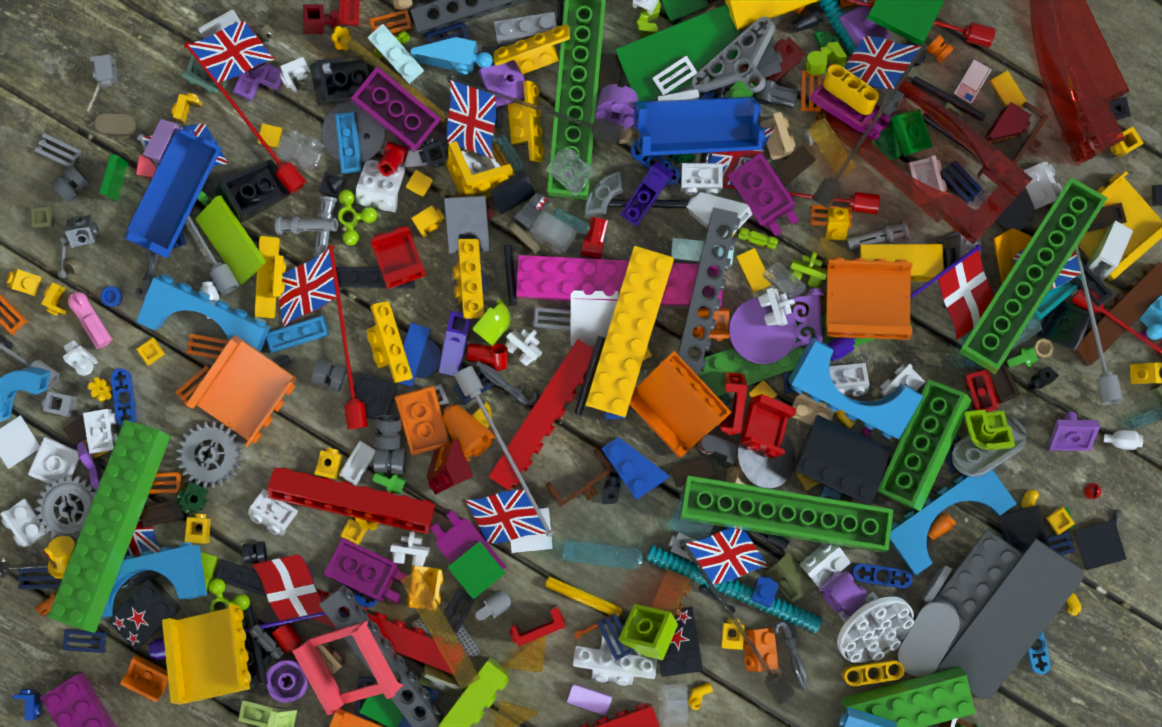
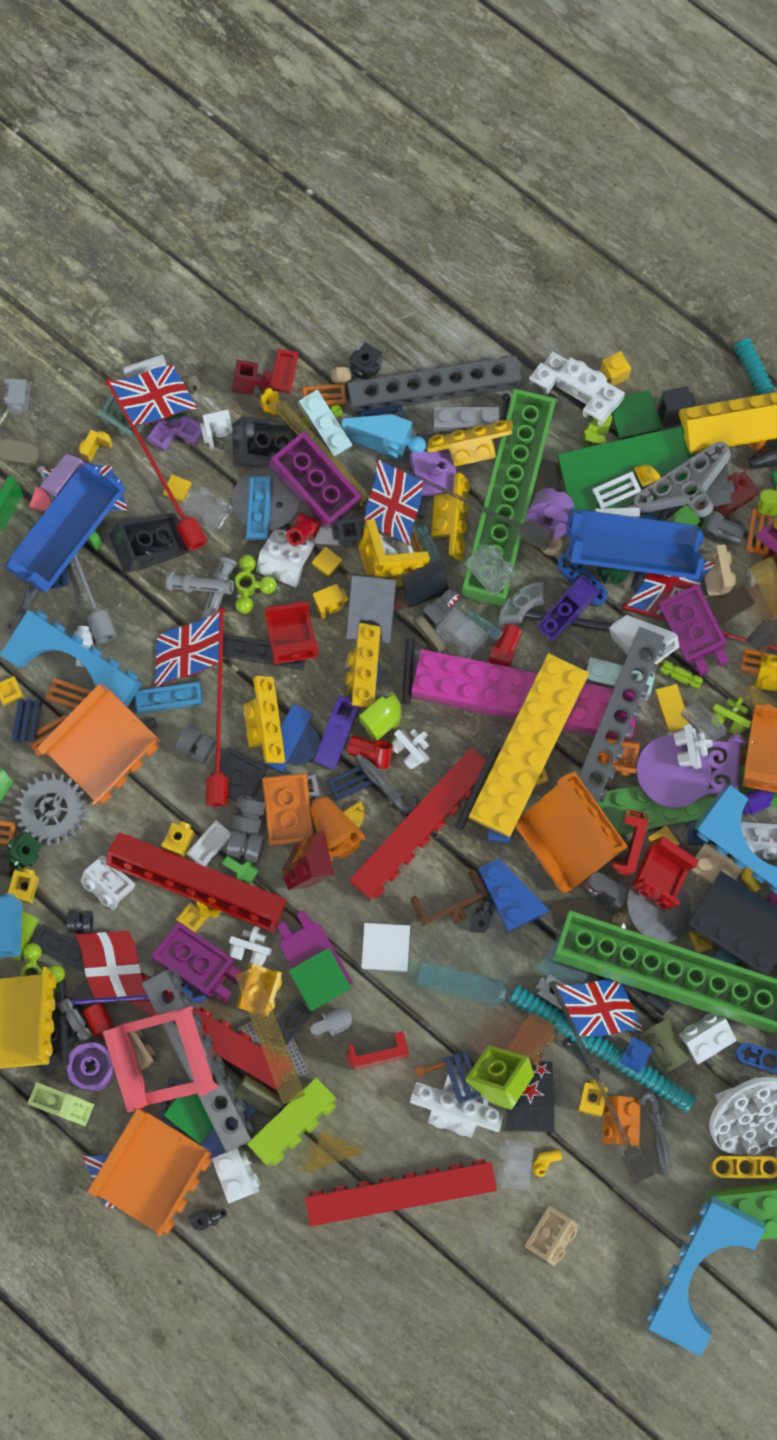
camera: 10 degrees right, 10 degrees down
lime tile [195,195,266,285] -> none
yellow bracket [254,236,286,319] -> none
black tile [319,172,345,198] -> none
flag [454,366,553,543] -> none
clear yellow tile [504,635,546,672] -> none
light grey tile [533,307,571,331] -> none
yellow axle [545,577,622,618] -> none
lavender slope [567,683,612,716] -> none
white sticker [570,291,618,346] -> none
white bracket [681,163,723,195] -> none
medium lavender brick [819,571,868,619] -> none
none -> dark blue tile [12,699,42,743]
none -> yellow tile [634,465,661,488]

